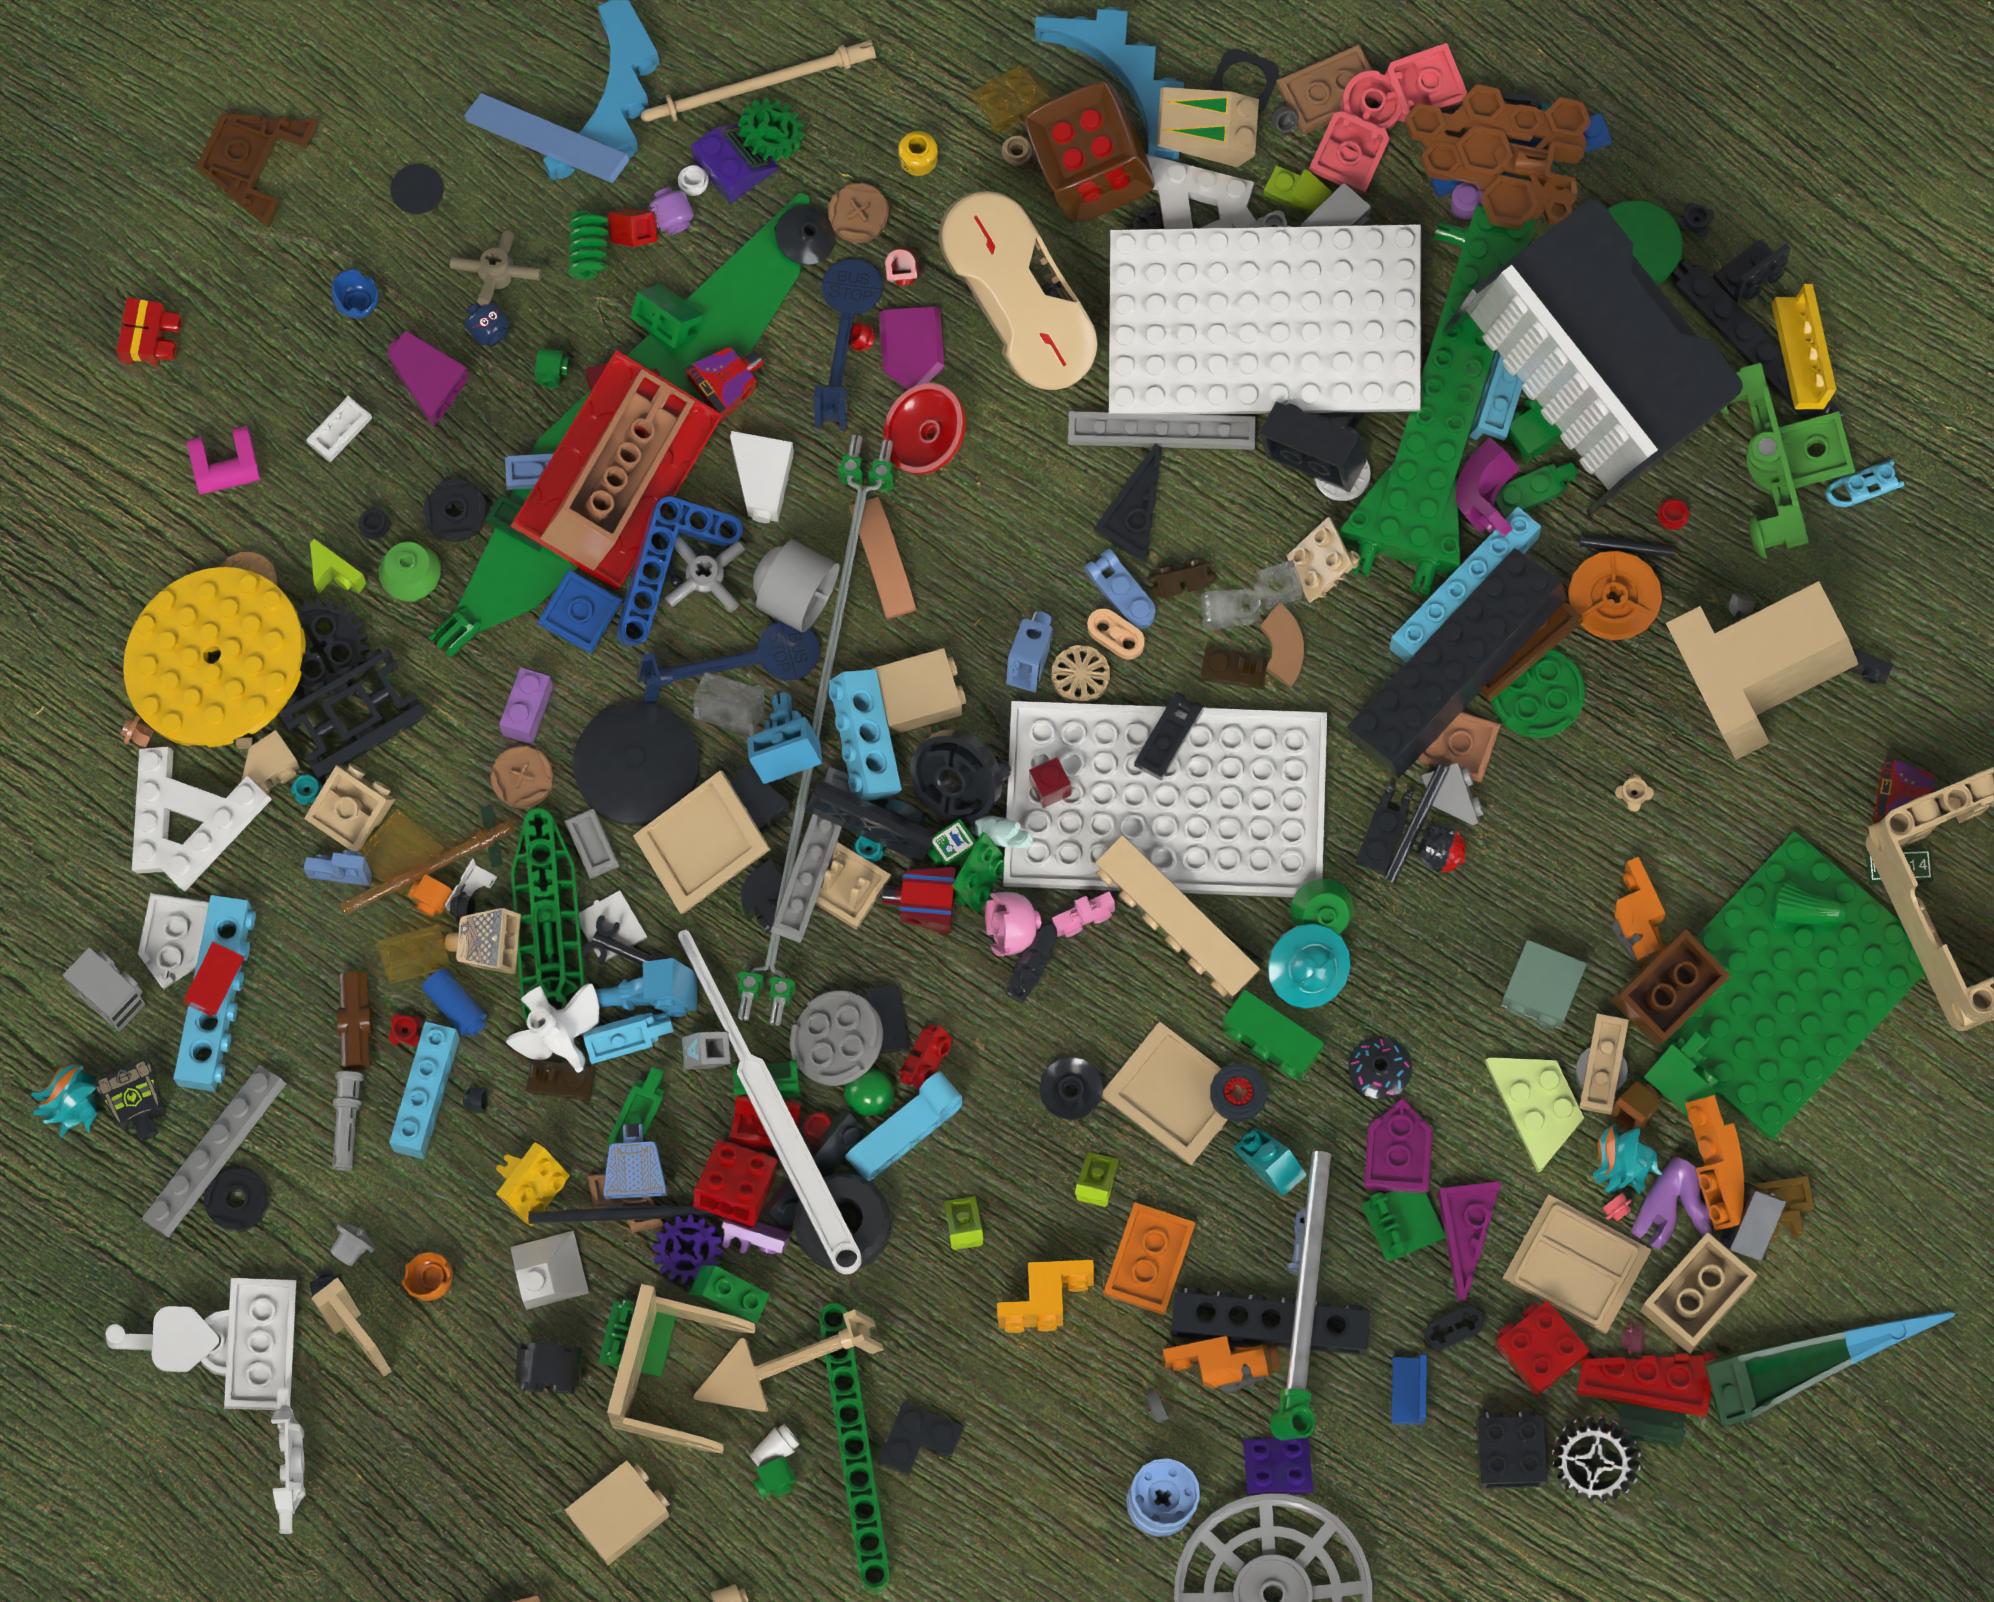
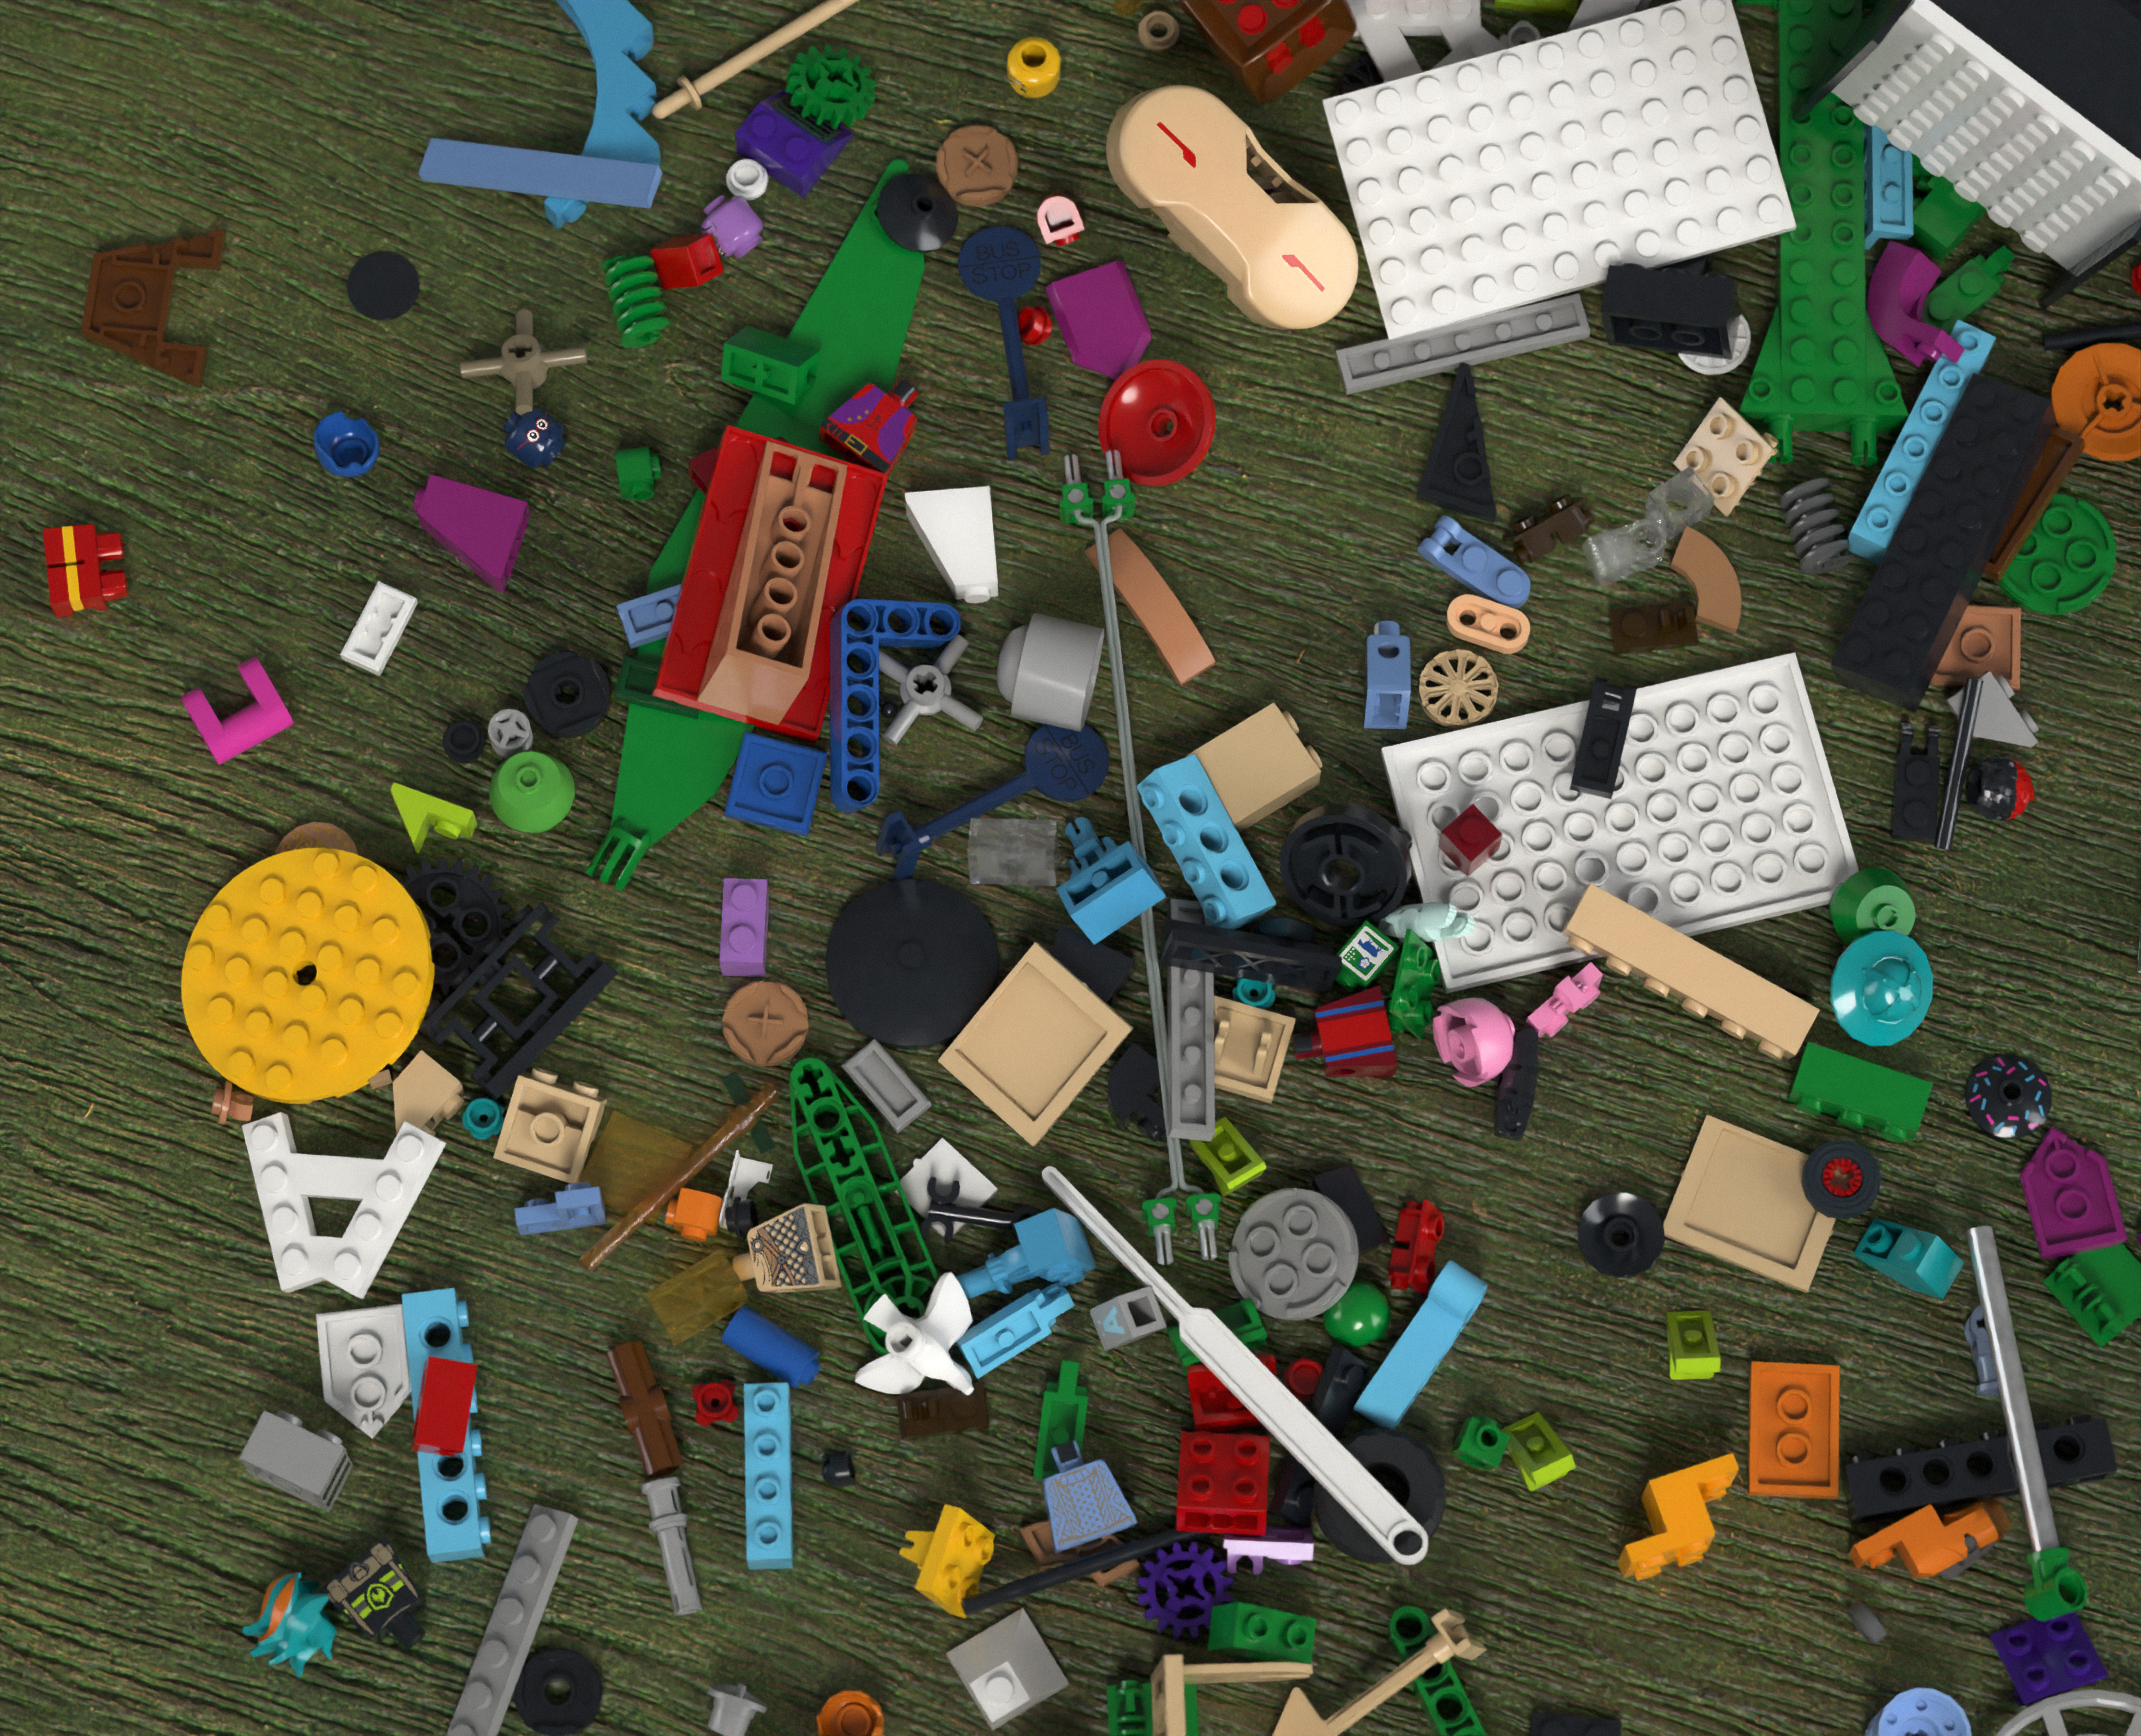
camera: 20 degrees left, 0 degrees up
none -> light grey wheel [488,709,533,759]
none -> lime slope [1189,1116,1267,1197]
none -> green plate [1451,1415,1511,1470]
none -> dark grey piece [1779,478,1853,574]

